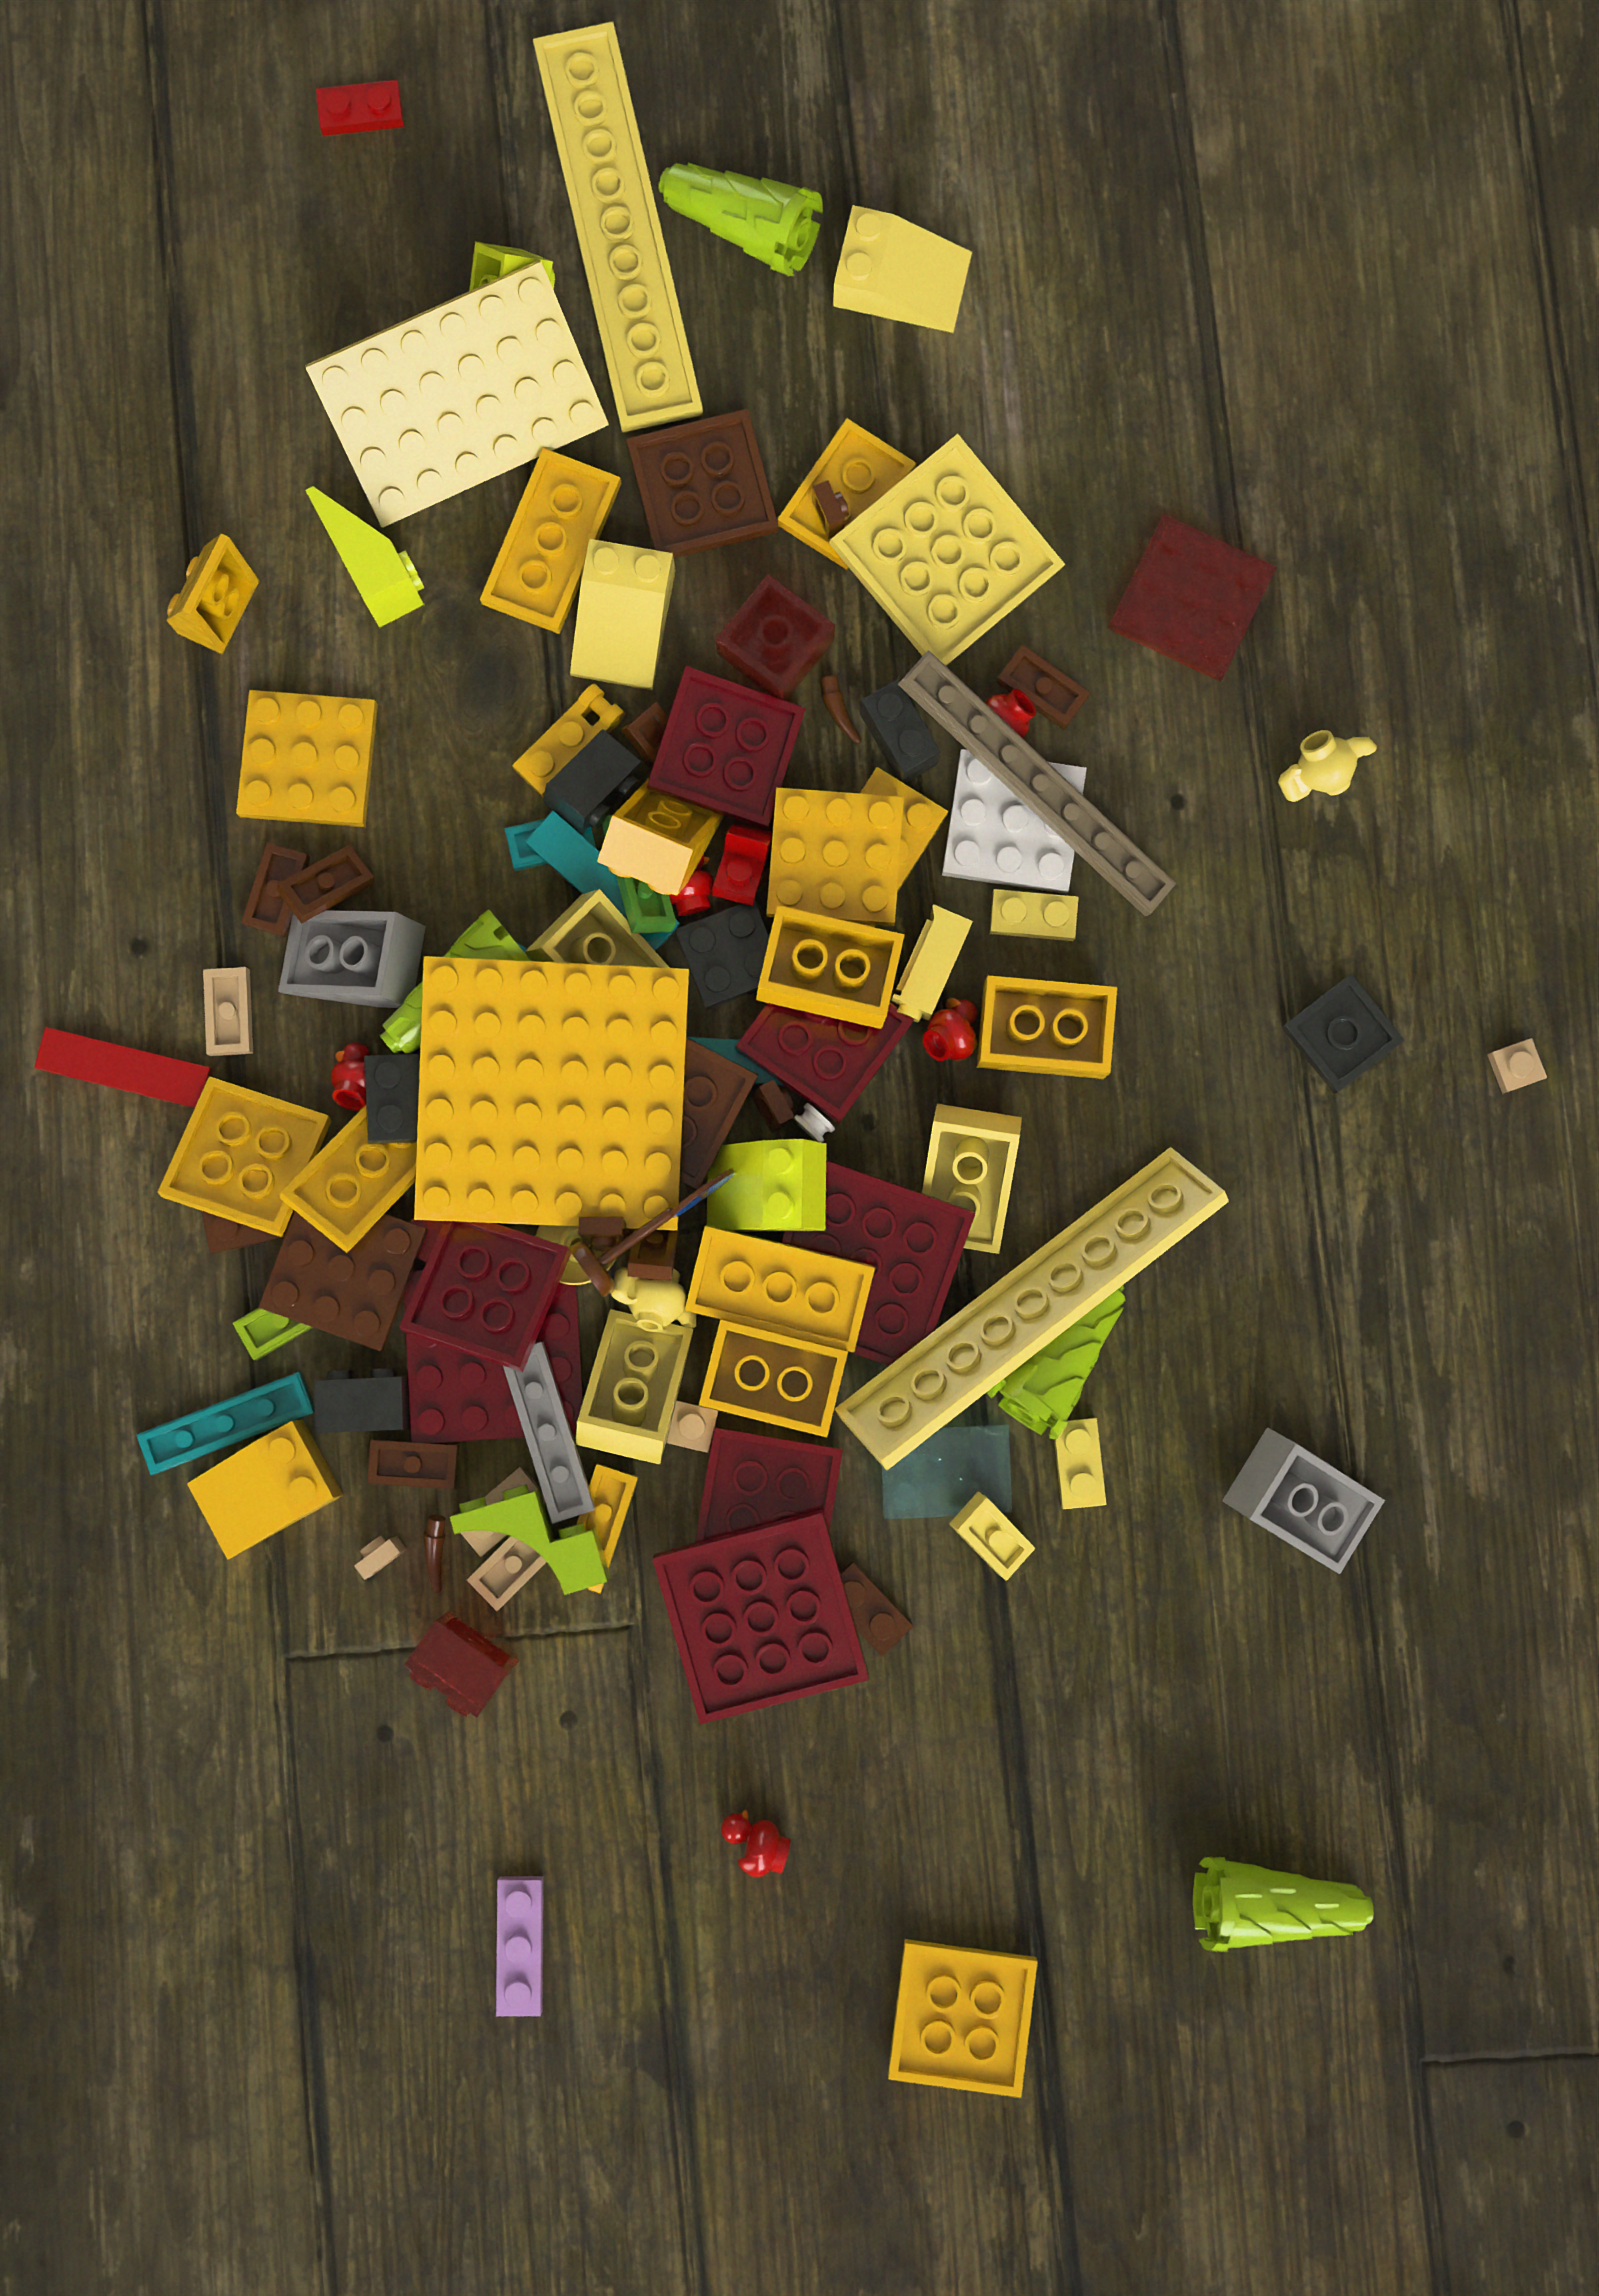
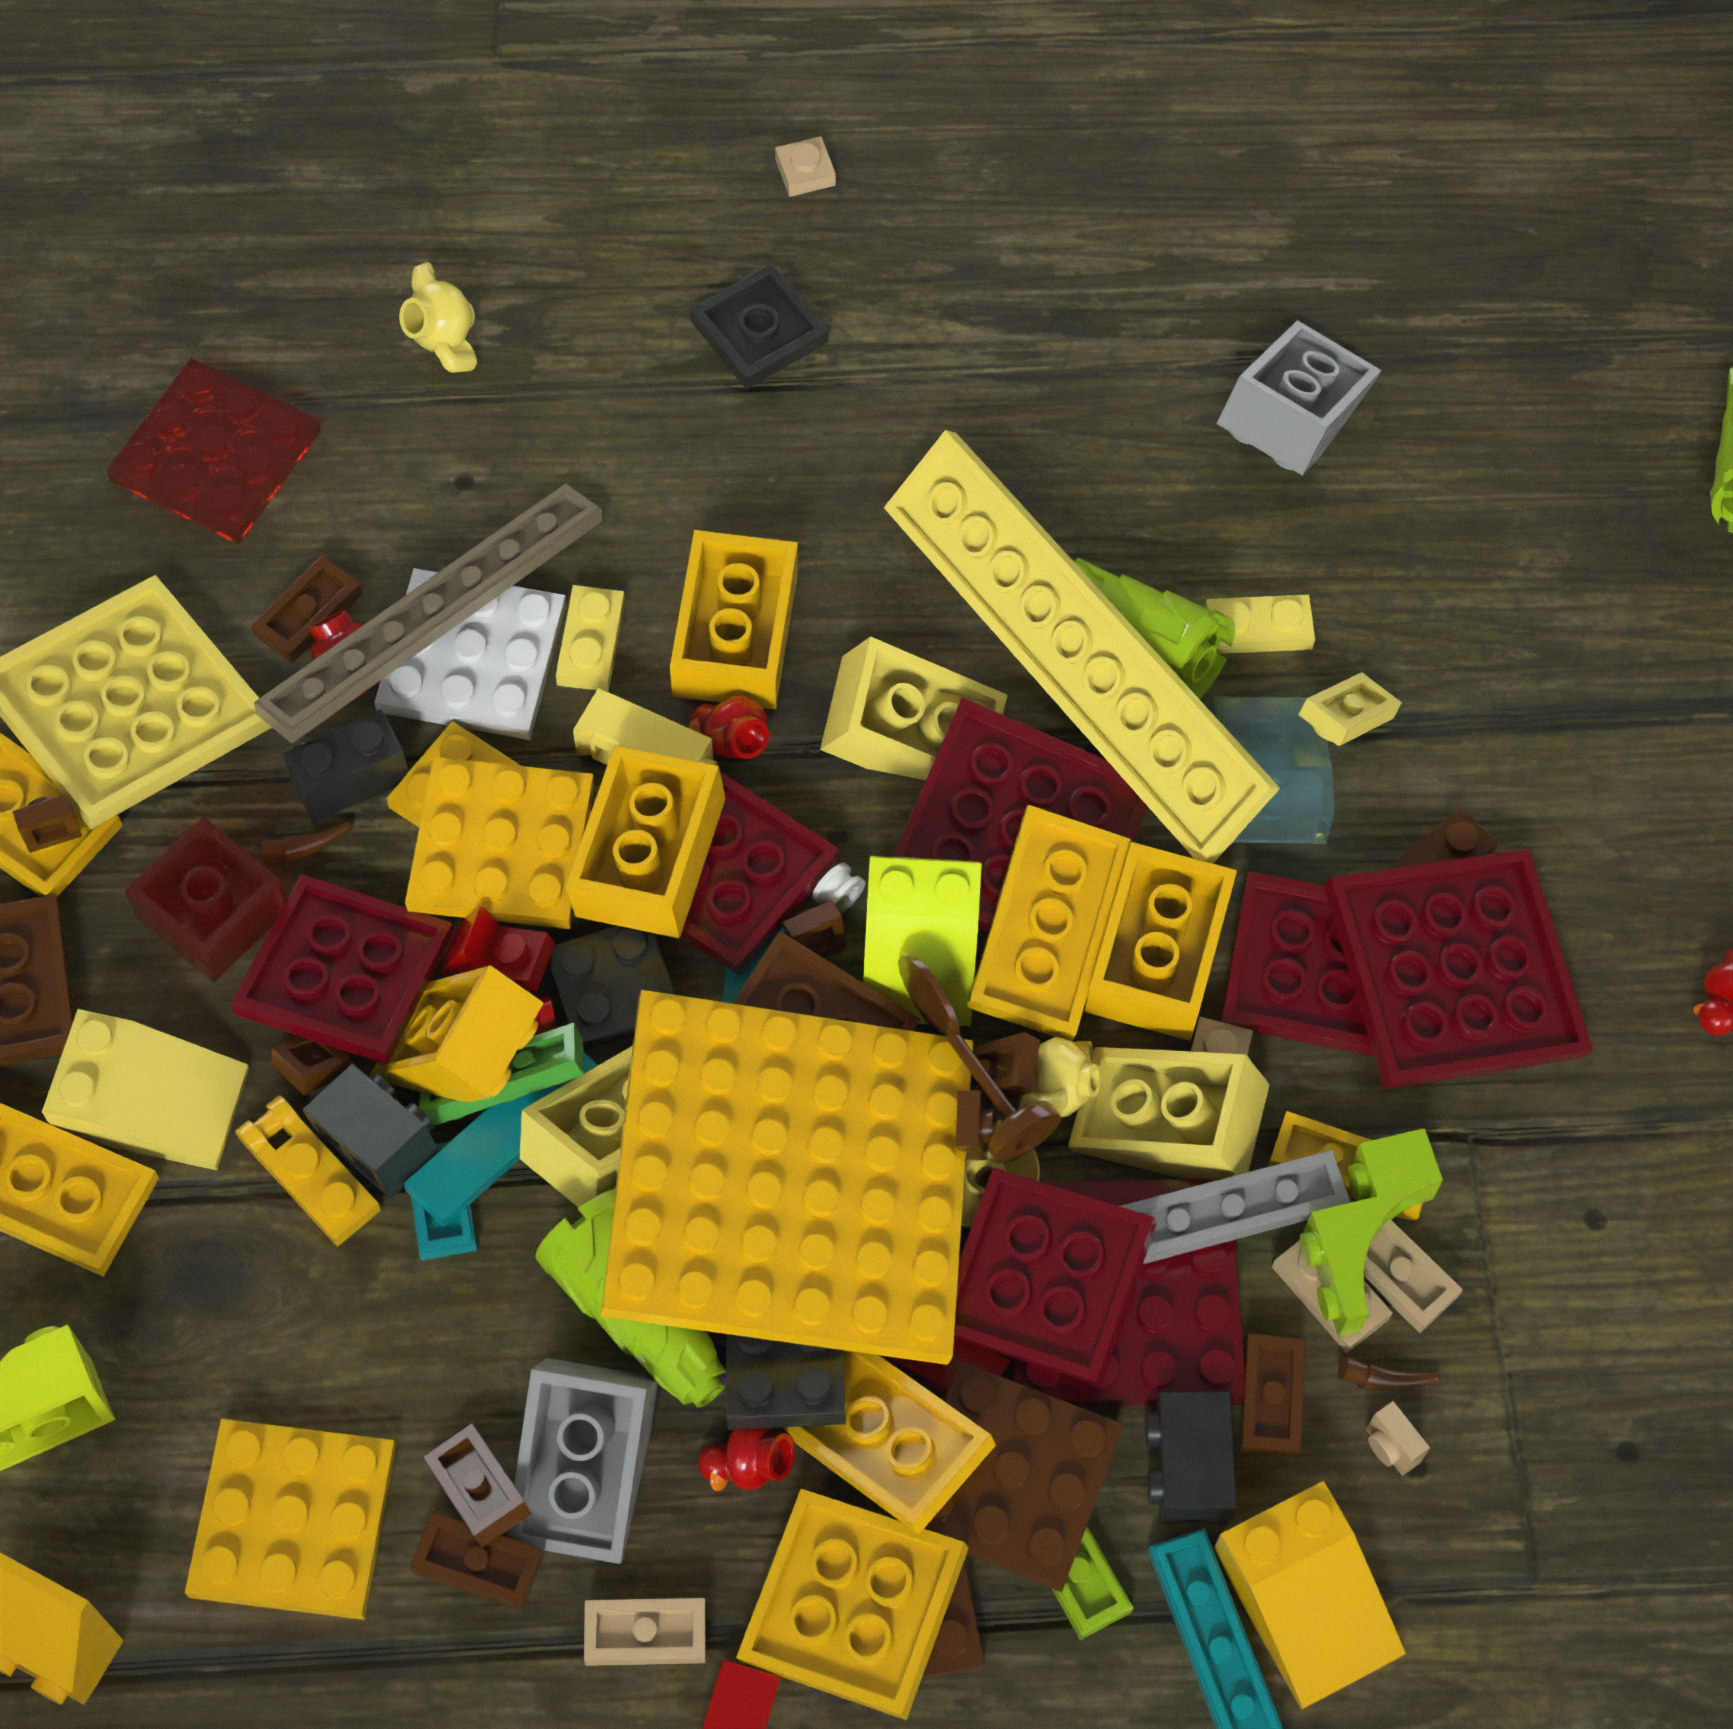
camera: 90 degrees left, 20 degrees down
clear red brick [404,1611,519,1718] -> none

